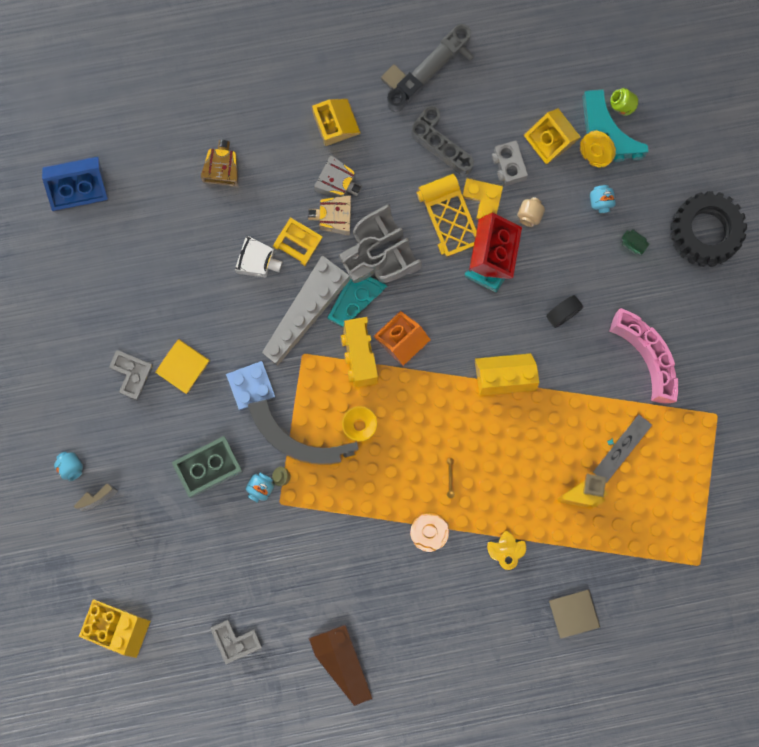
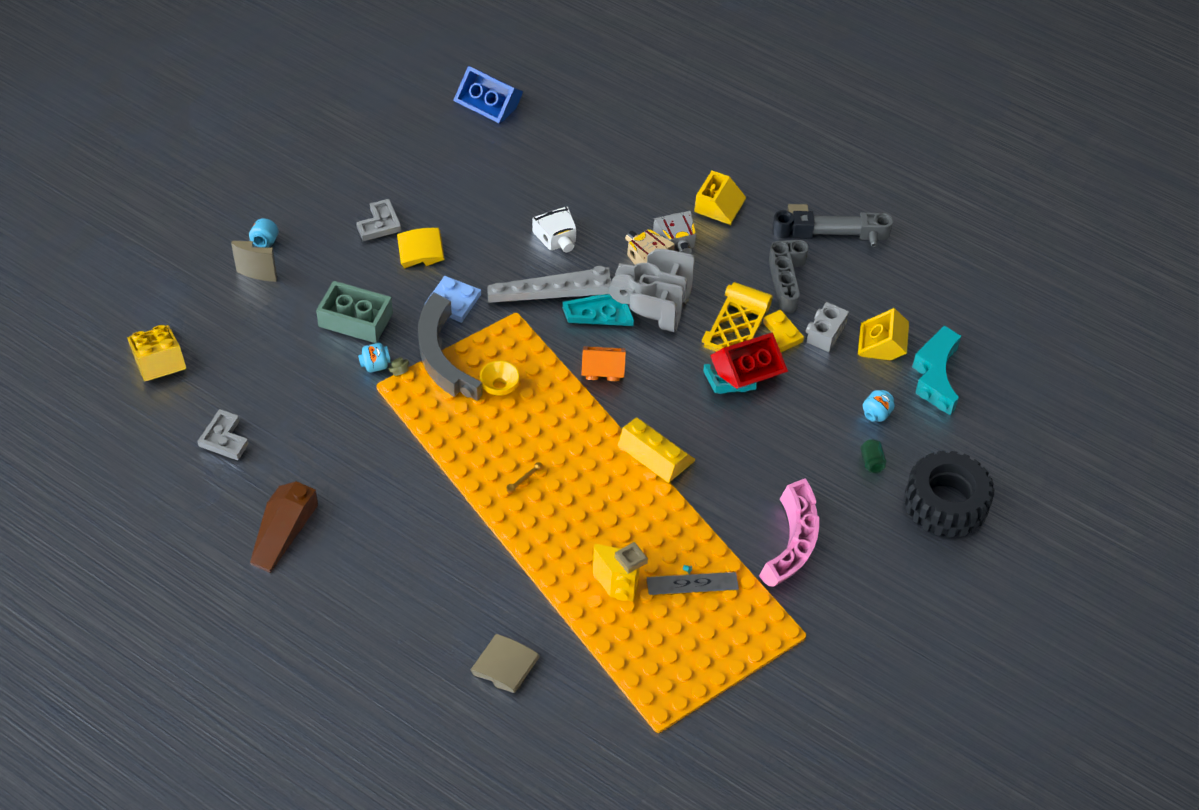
camera: 50 degrees right, 30 degrees down
pearl gold torso [201,140,238,186] -> none
yellow plate [273,217,323,266] -> none
yellow wedge [340,317,378,388] -> none
tile [410,512,449,552] -> none
yellow plate [487,531,526,570] -> none
tan head [517,198,545,227] -> none
black tyre [546,295,584,328] -> none
yellow tile [580,130,616,168] -> none
lime head [610,88,638,116] -> none

